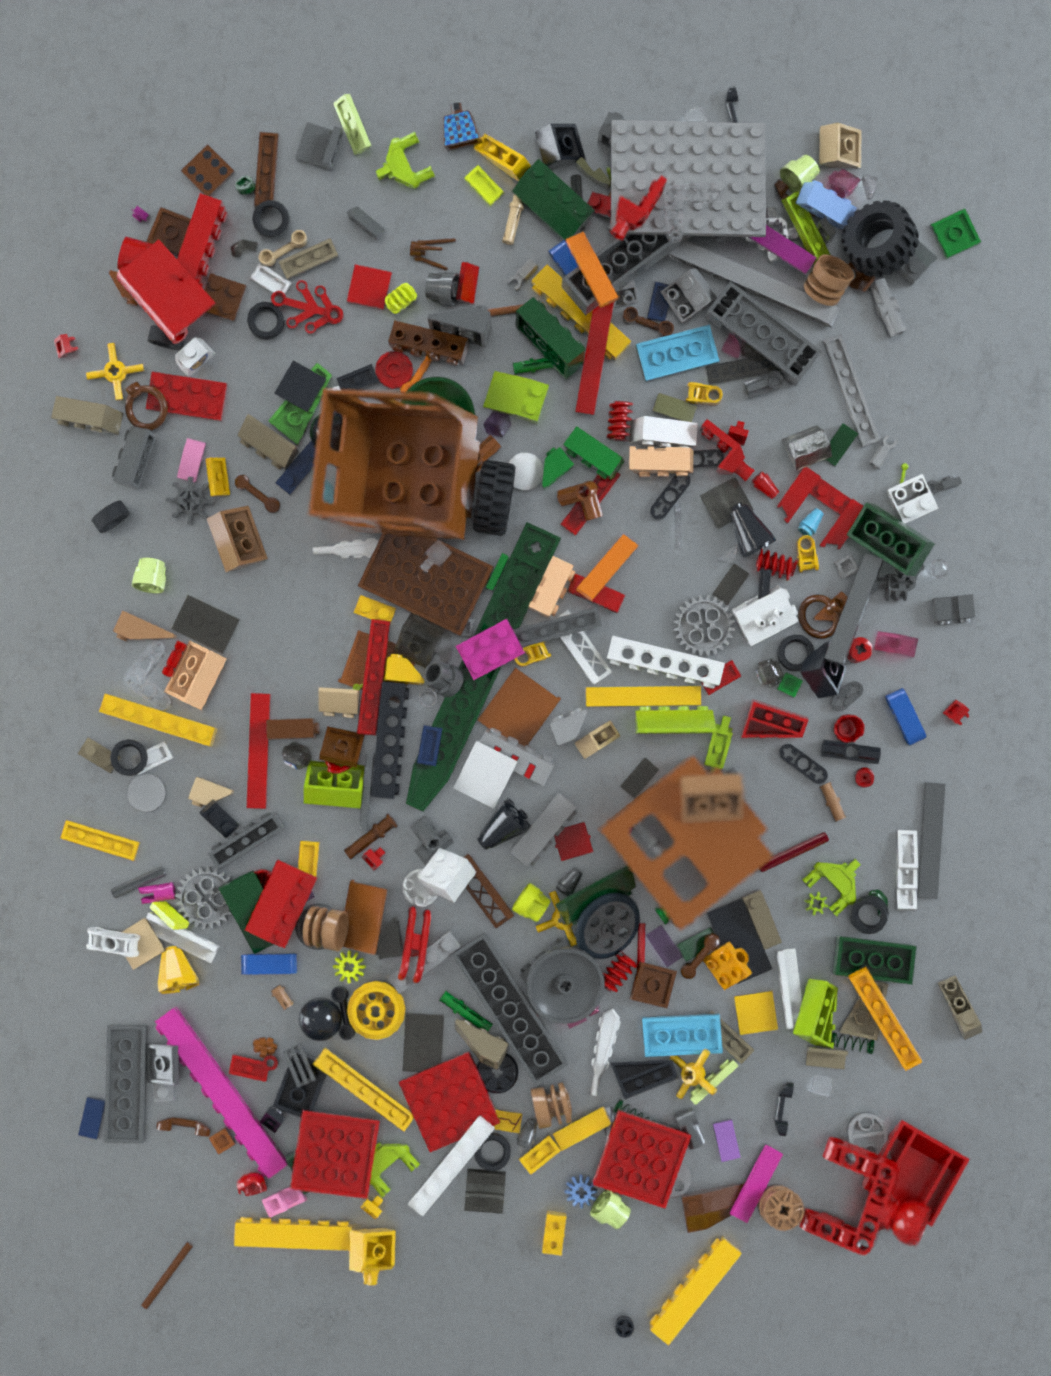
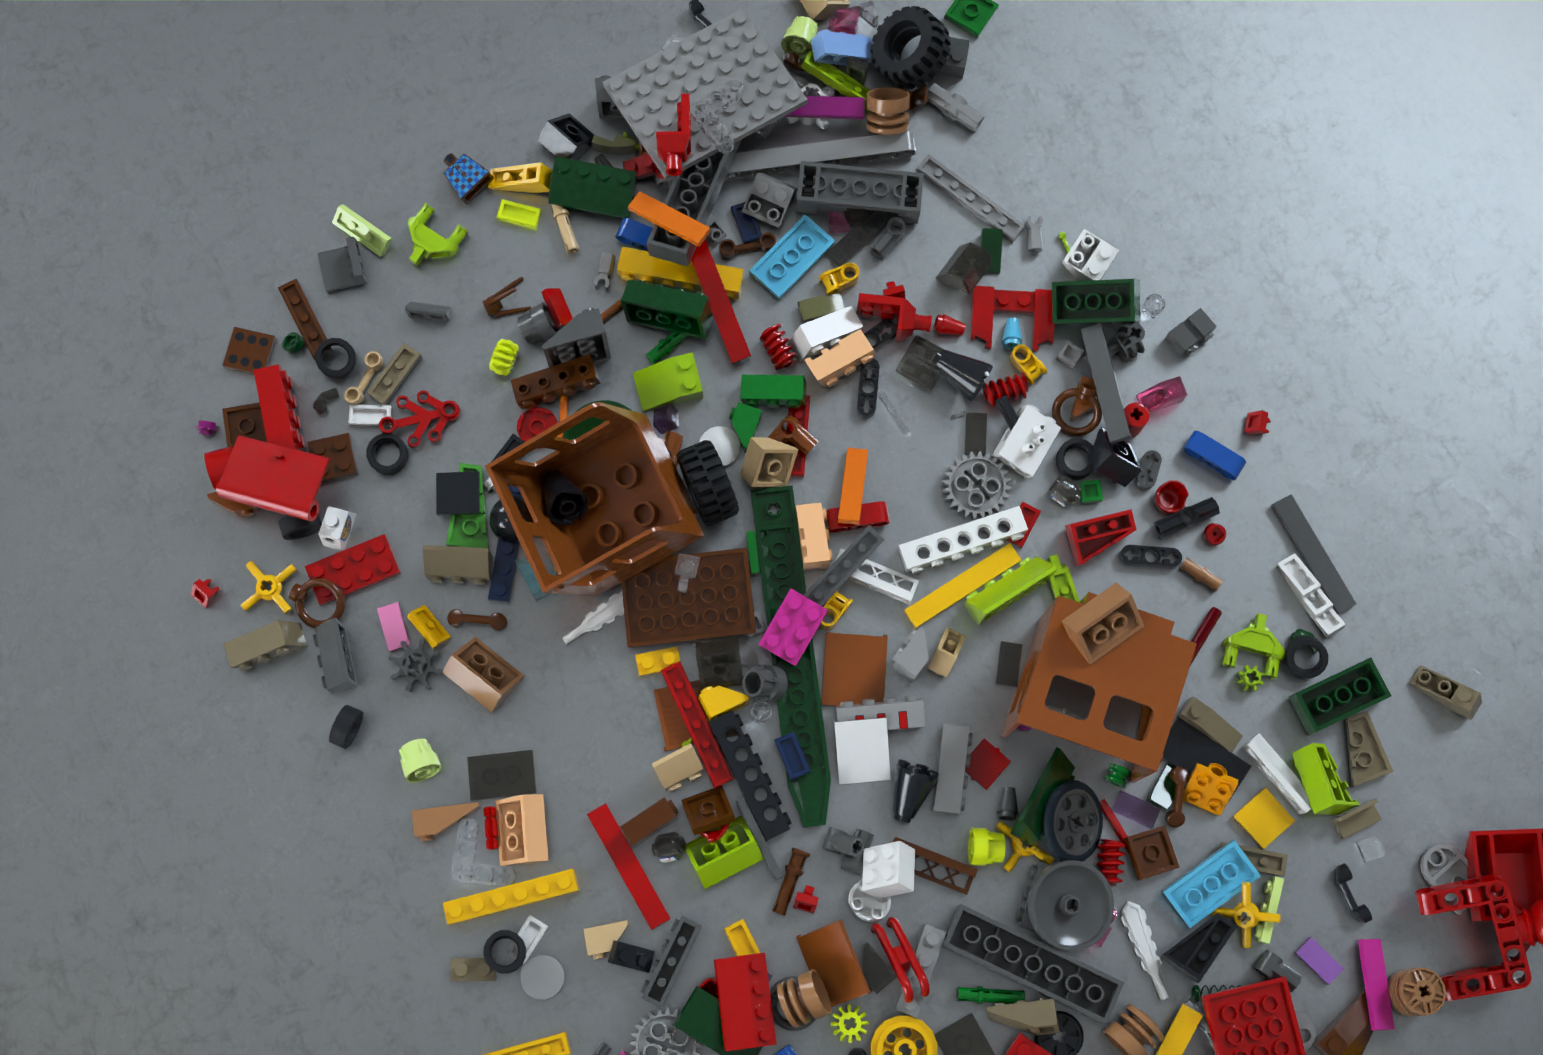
camera: 35 degrees left, 10 degrees down
red tile [347,264,392,310] -> none
dark green piece [831,1032,875,1055] -> none
light orange plate [849,967,923,1071] -> none
dark grey plate [927,475,962,495] -> none
none -> black cone [543,470,589,526]
none -> tan slope [740,437,798,487]

